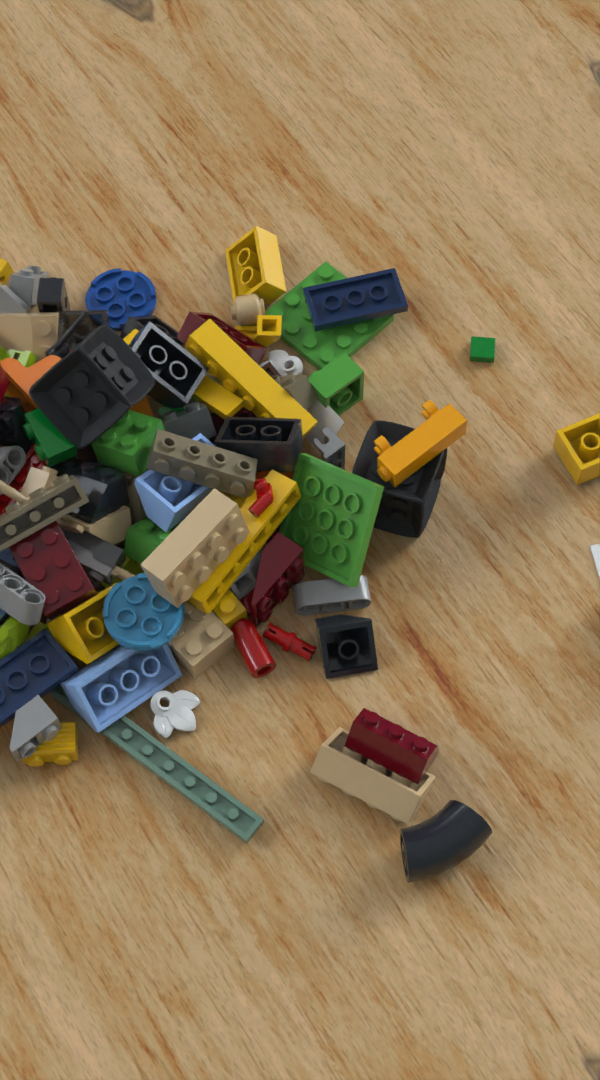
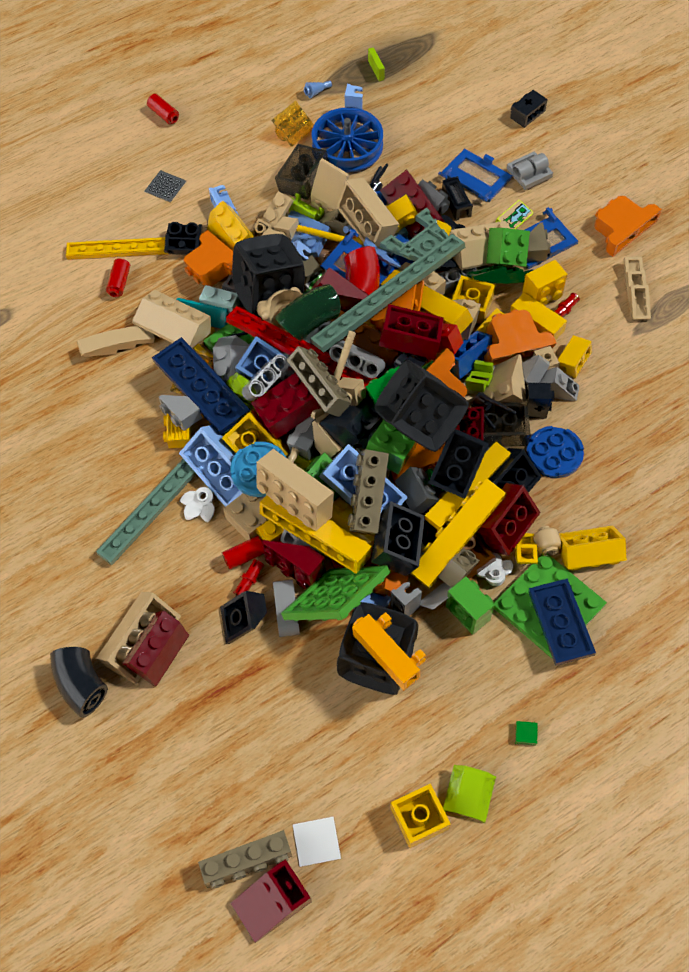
camera: 90 degrees right, 0 degrees up
red arm [248,478,274,518] -> none
none -> lime slope [443,765,496,823]

